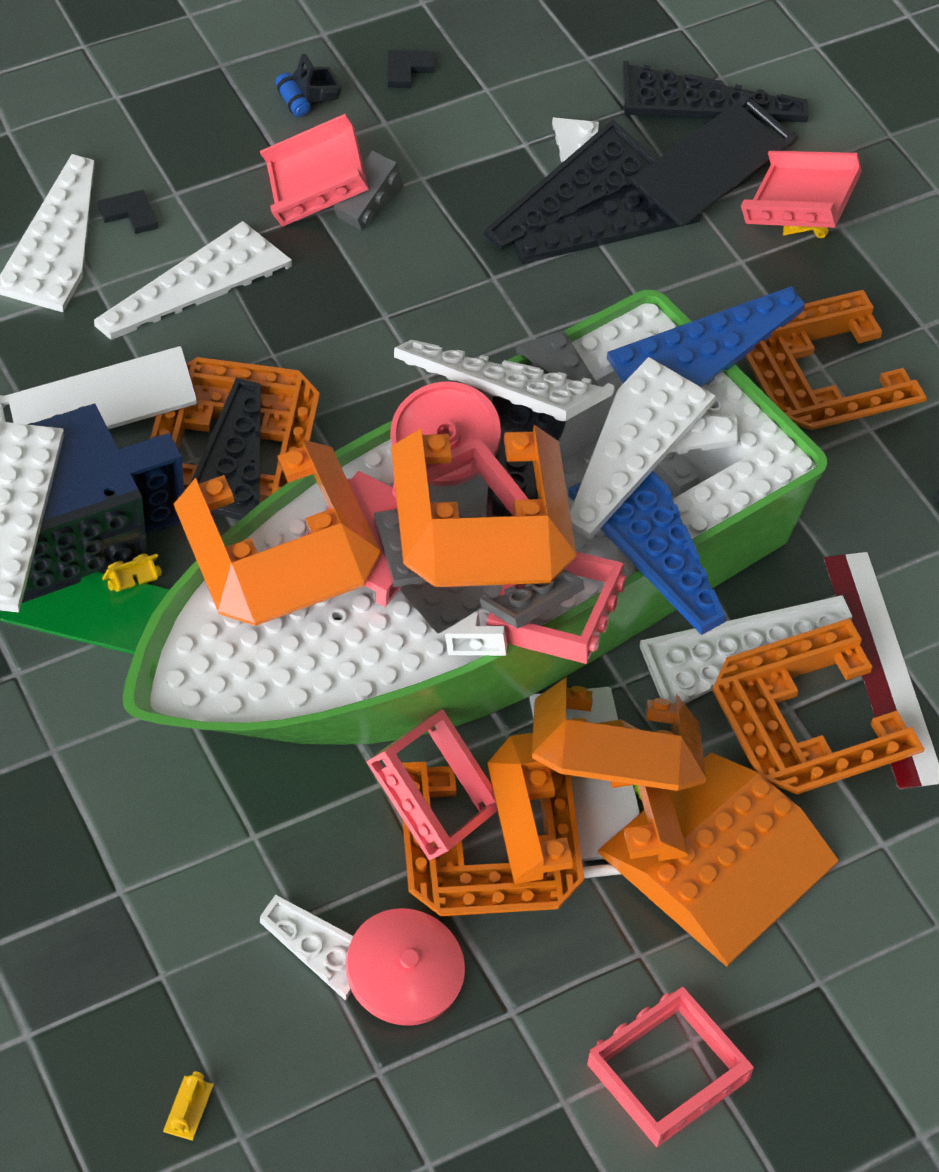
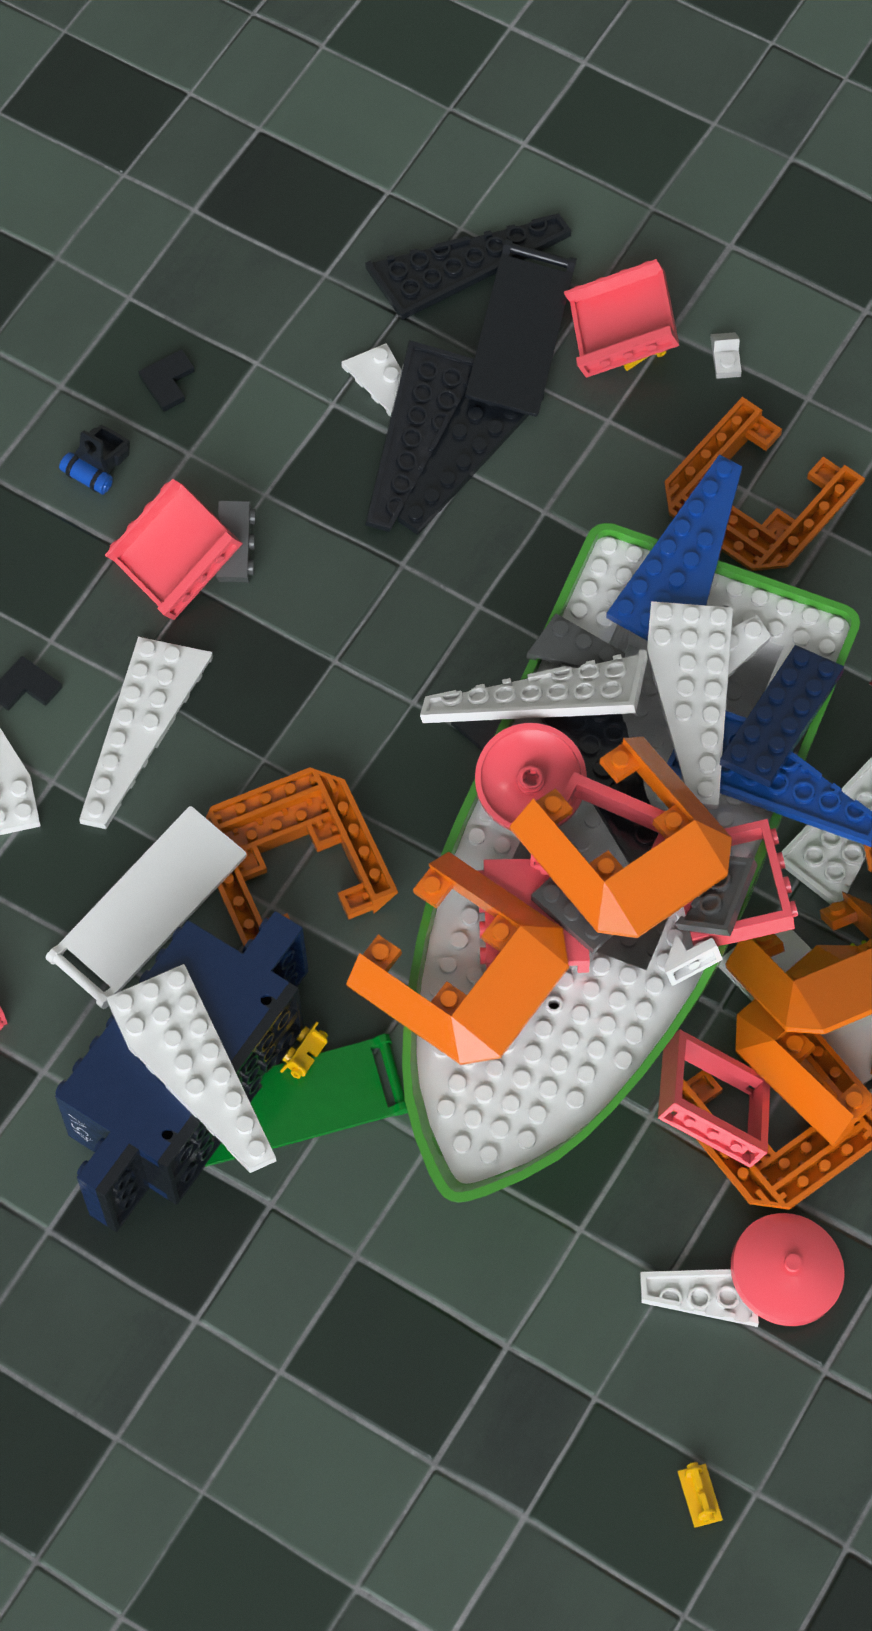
camera: 25 degrees left, 10 degrees up
black wing [190,377,261,520] -> none
none -> white slope [710,332,742,379]
none -> dark blue plate [720,645,844,788]

